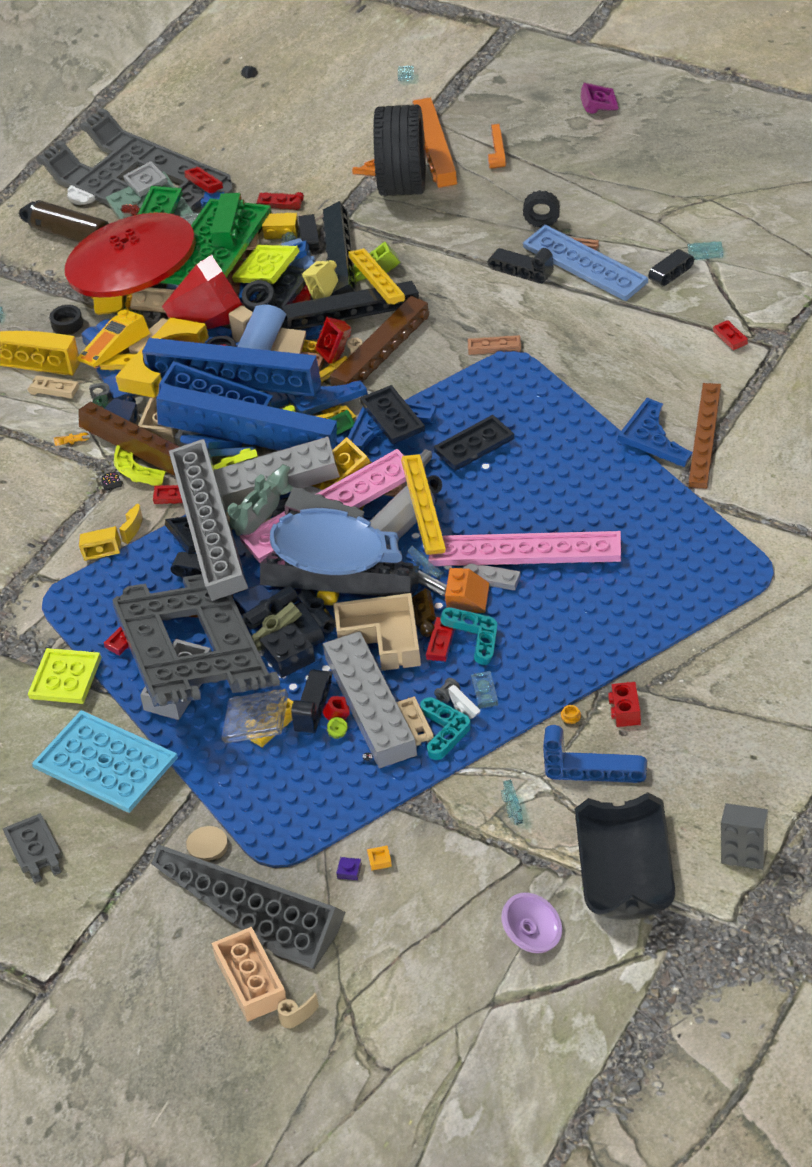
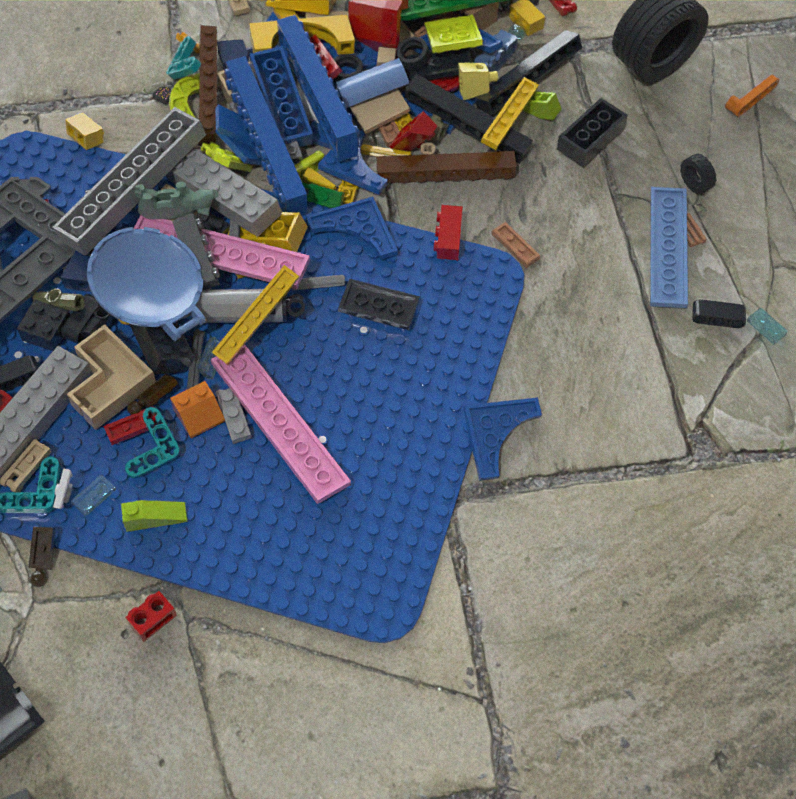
camera: 45 degrees right, 15 degrees up
leg [89,383,111,408] -> none
yellow slope [119,504,143,544] -> none
black piece [243,586,298,629] -> none
black beam [298,214,320,250] -> none
black plate [360,385,425,444] -> none
orange brick [413,97,457,188] -> none
dark grey bush [434,677,461,703] -> none
black beam [487,248,554,284] -> none
blue beam [543,725,648,783] -> none
light orange plate [561,705,581,724] -> none
dark orange plate [689,383,721,489] -> none
red plate [713,320,748,350] -> none
none -> dark brown plate [28,527,56,587]
none -> lime slope [121,500,187,532]
none -> teal beam [166,36,201,79]
none -> red brick [434,205,463,260]
none -> black brick [557,98,628,167]

